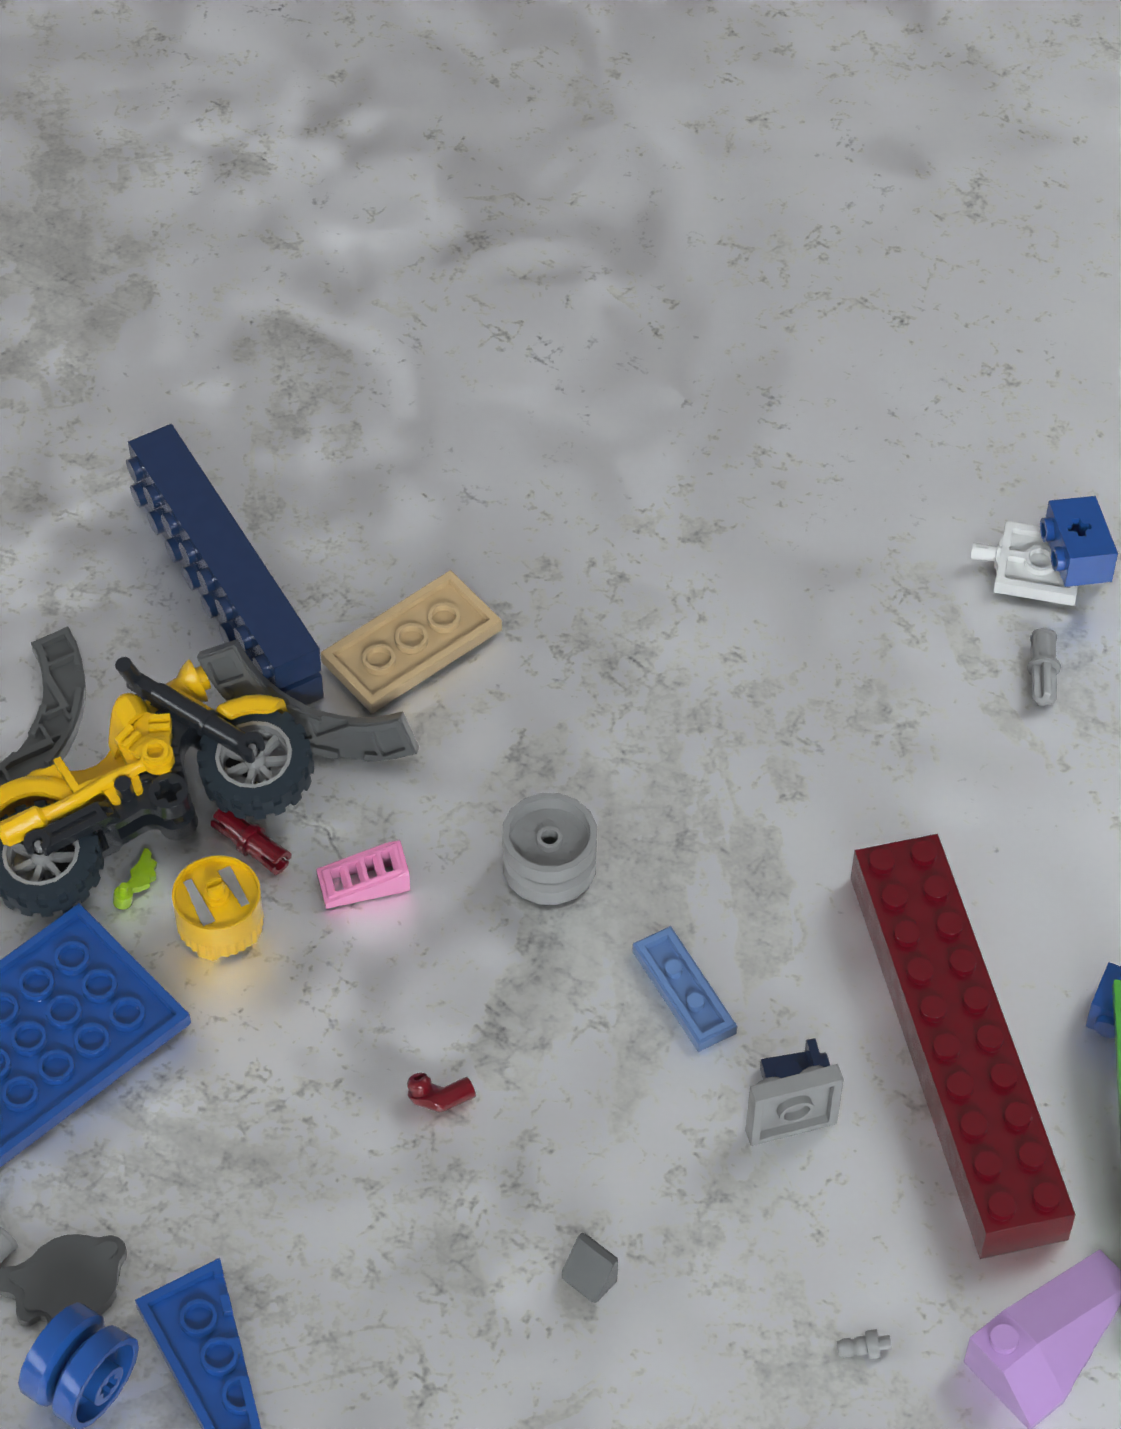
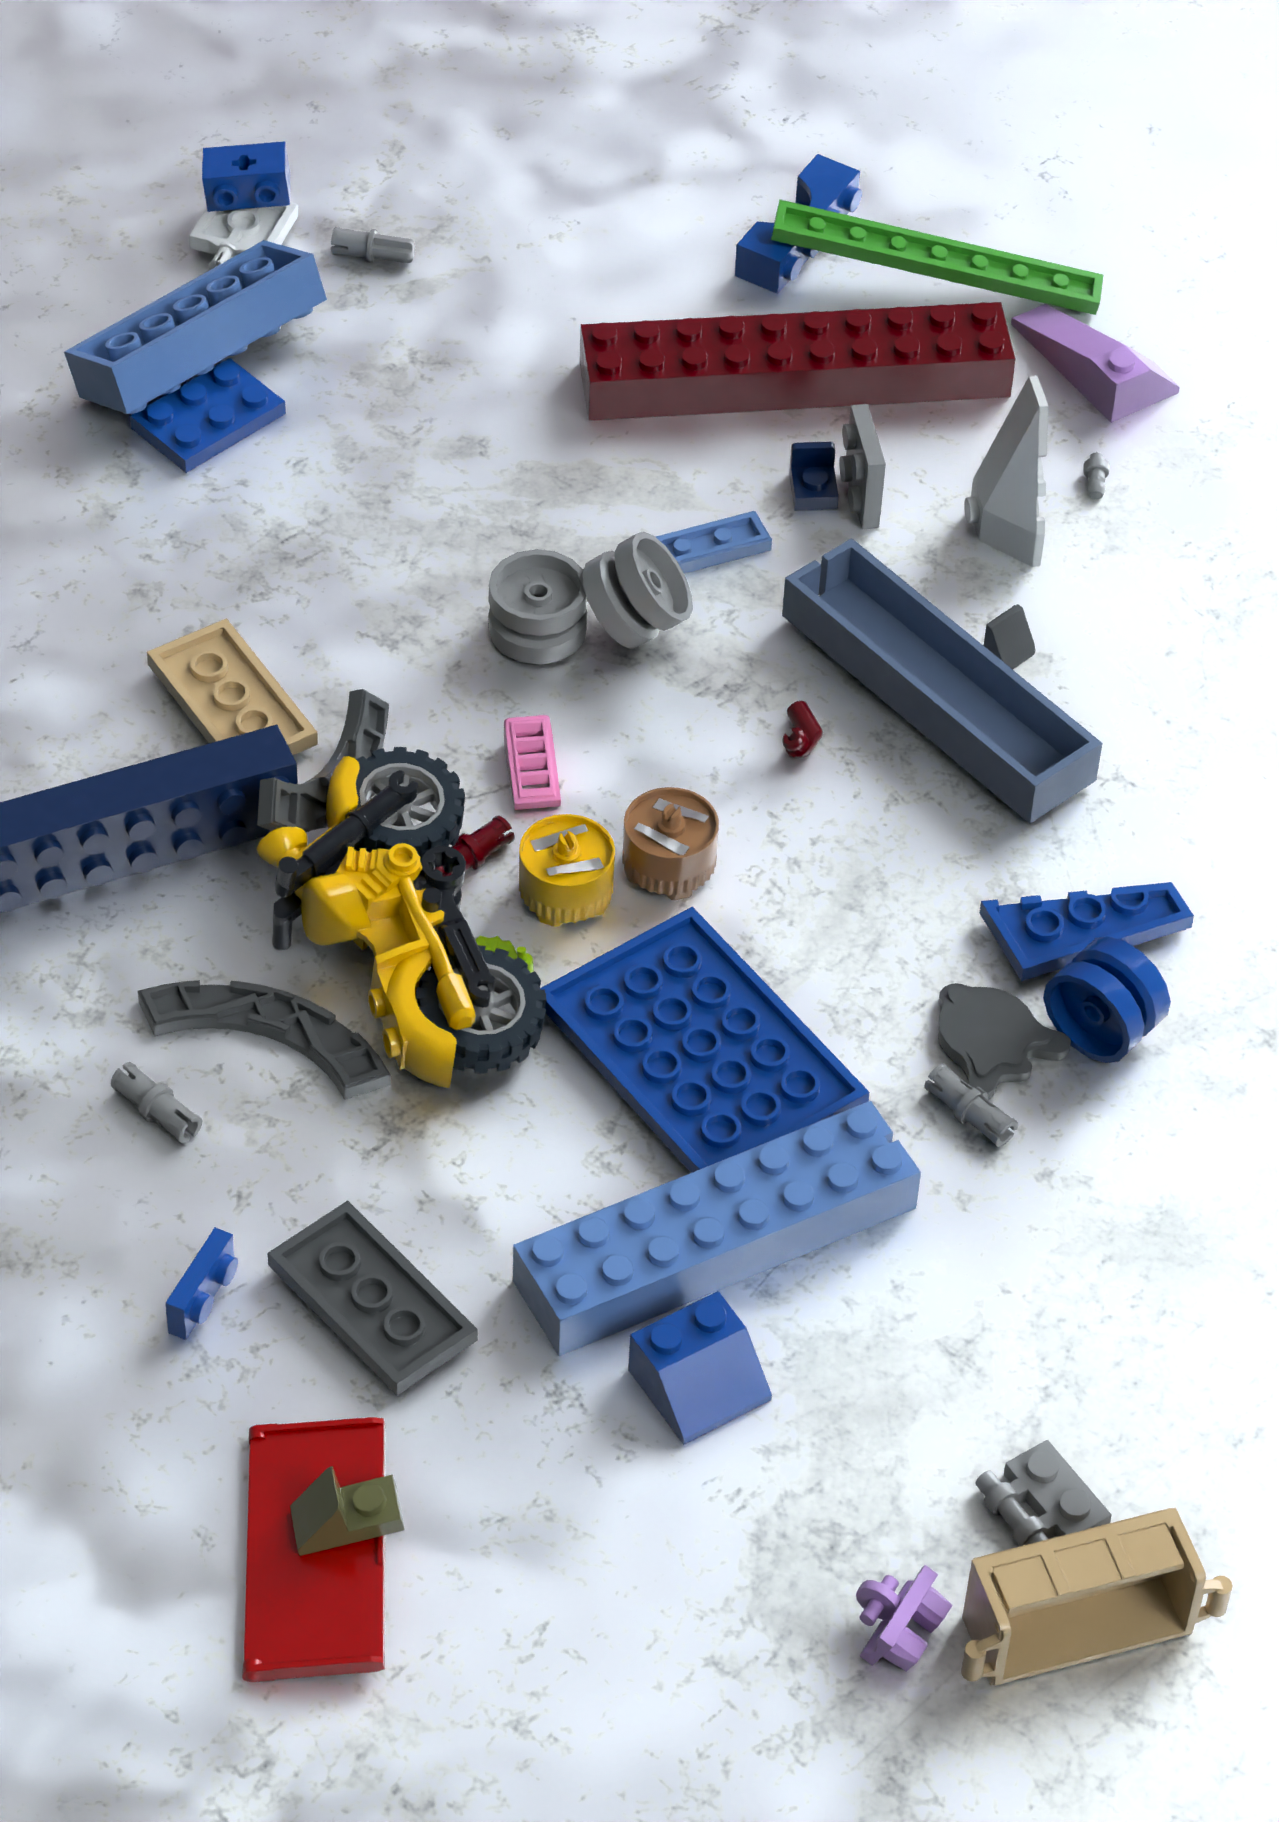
camera: 85 degrees left, 5 degrees down
none -> medium blue brick [64,240,327,414]
none -> blue plate [130,358,286,473]
none -> light grey wheel [582,532,693,649]
none -> medium nougat piece [622,787,719,901]
none -> sand blue piece [782,538,1103,824]
none -> white wedge [964,375,1048,567]

